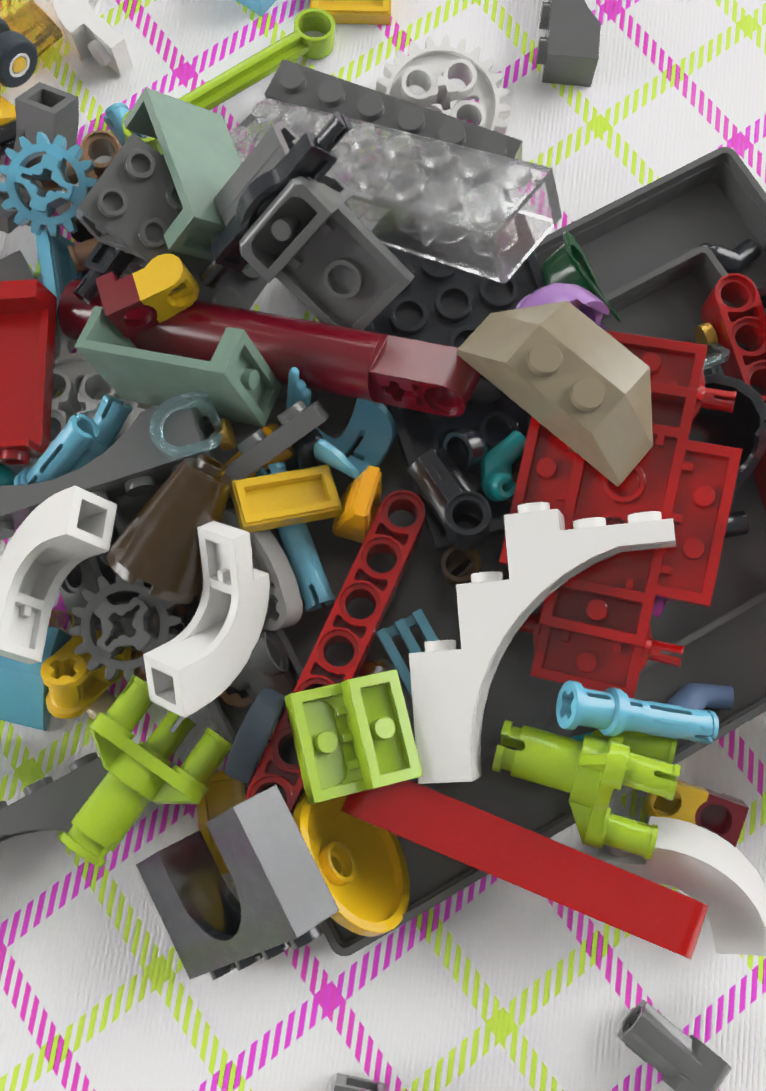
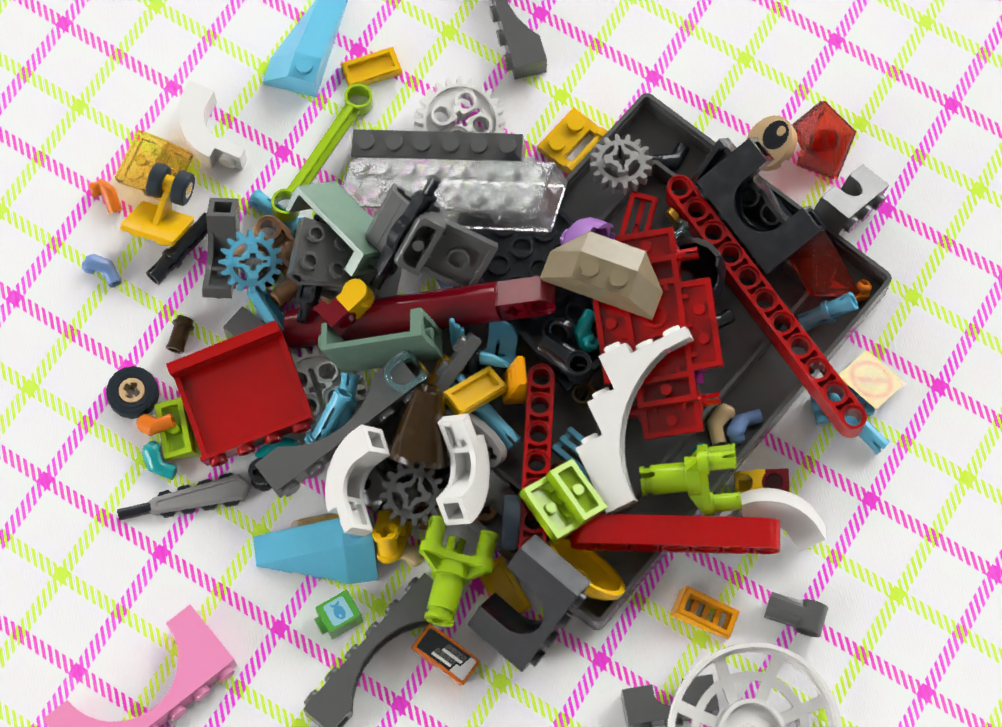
camera: 20 degrees left, 5 degrees down
dark green piece [542,231,621,322] -> none
medium azure pin [556,680,719,745] -> none
none -> slope [411,624,481,685]
none -> yellow plate [537,107,608,175]
none -> light grey gear [590,134,652,195]
none -> red tile [619,191,659,236]
none -> light orange slope [670,586,740,639]
none -> tan arm [707,403,735,446]

